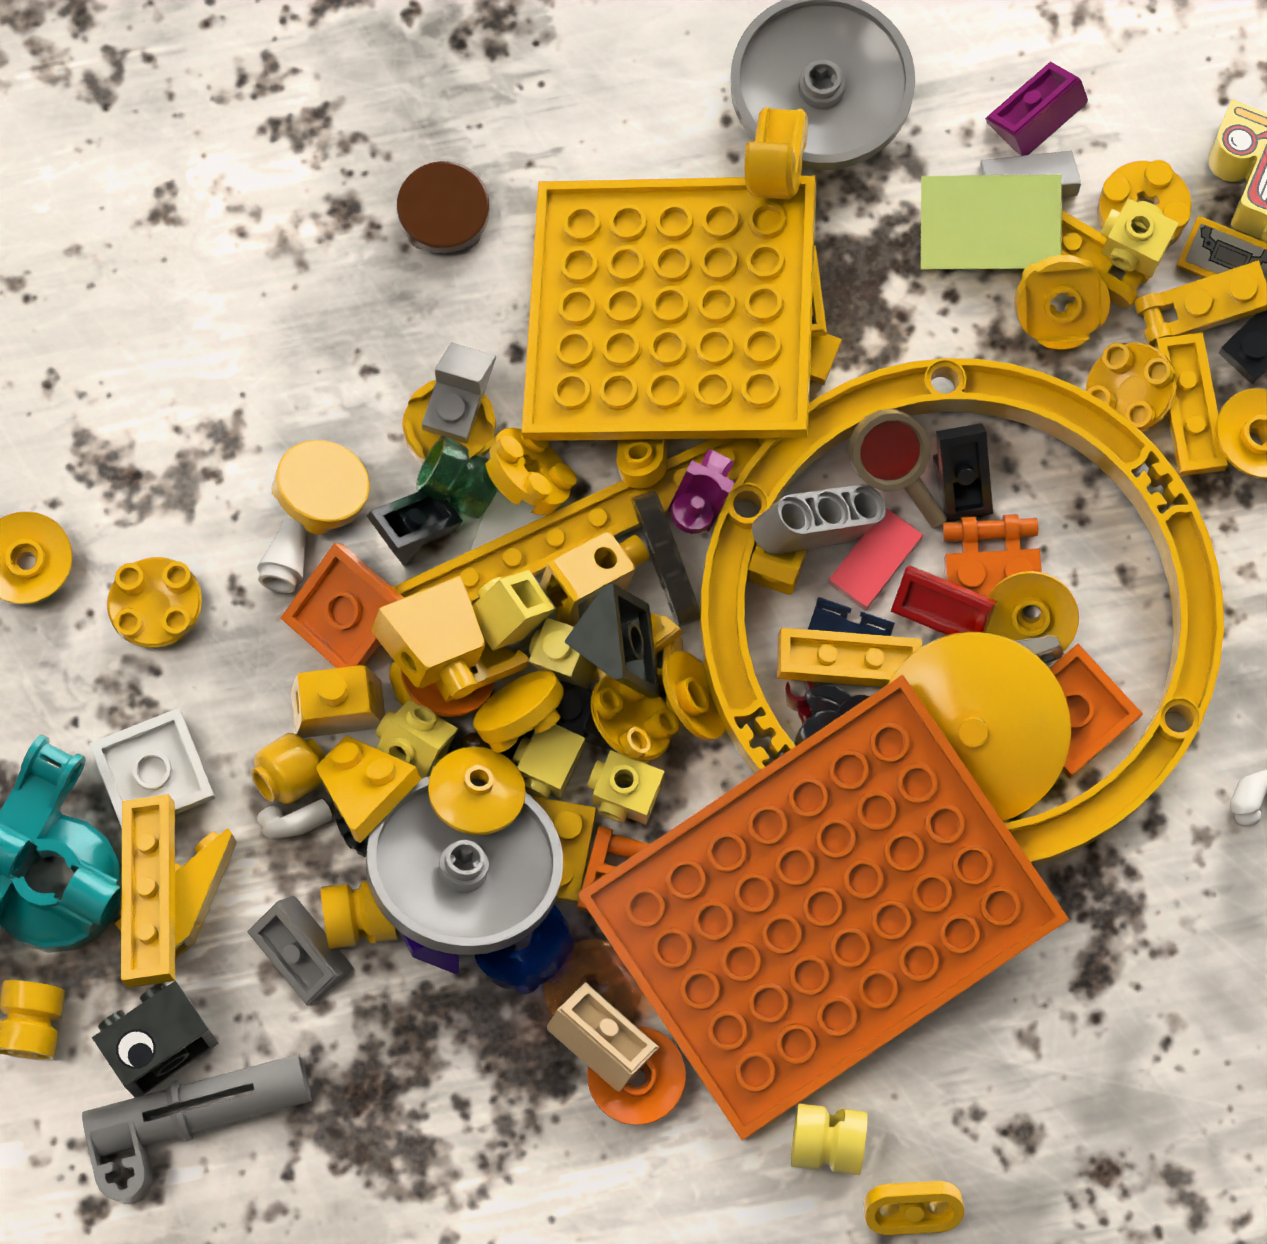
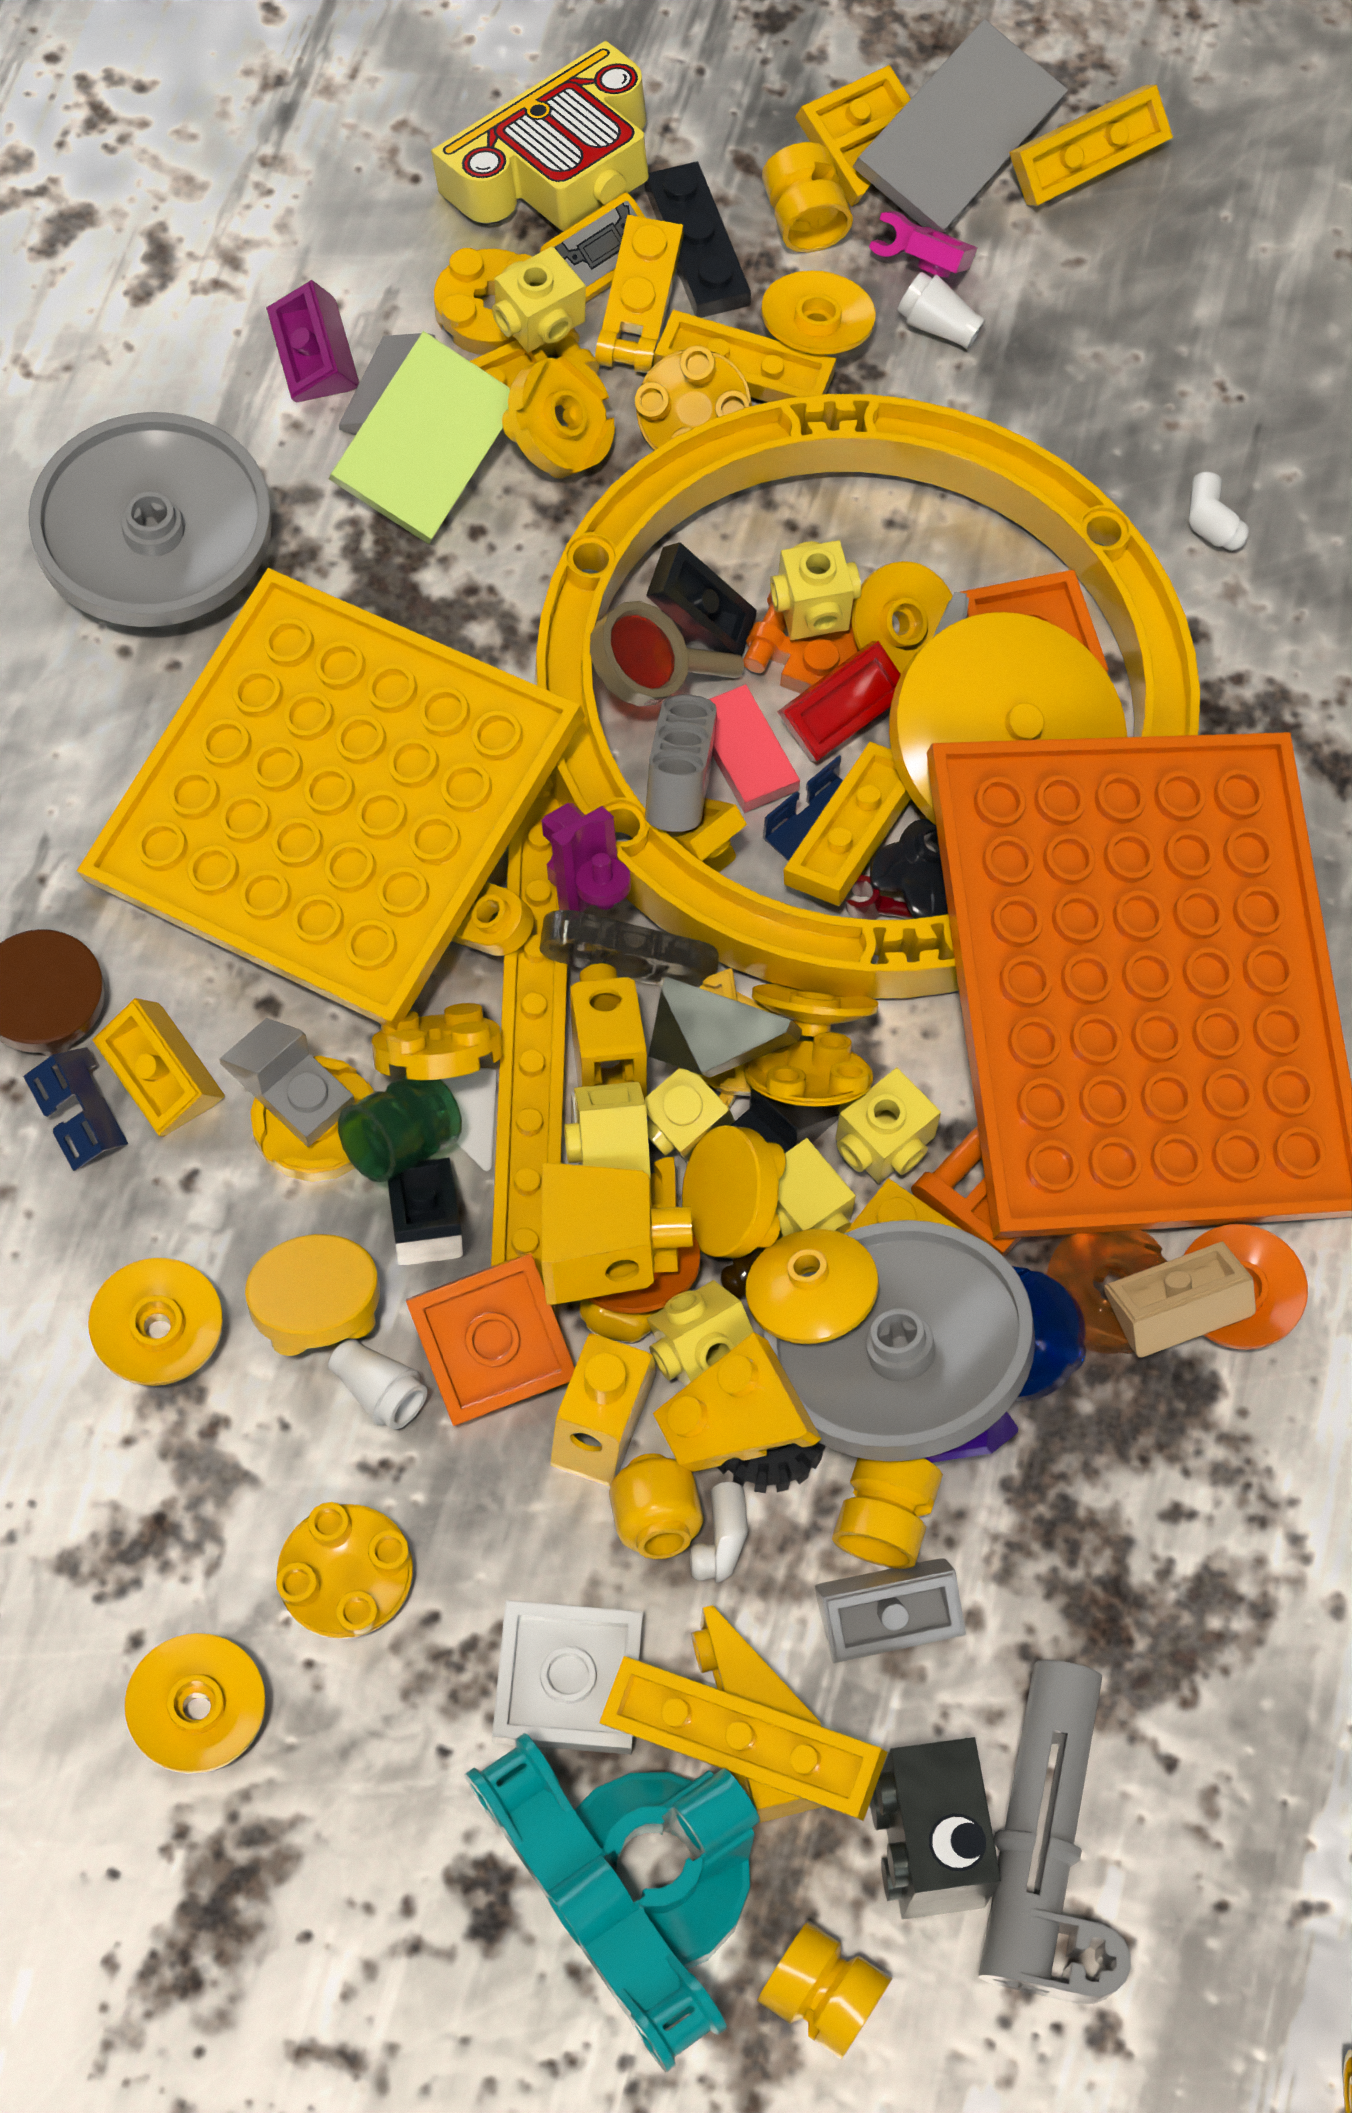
camera: 65 degrees left, 10 degrees down
yellow animal [745,107,808,199] -> none
none -> dark blue piece [23,1047,128,1171]
none -> yellow dish [88,1258,223,1386]
none -> yellow slope [92,998,225,1137]
none -> light yellow brick [770,540,861,640]

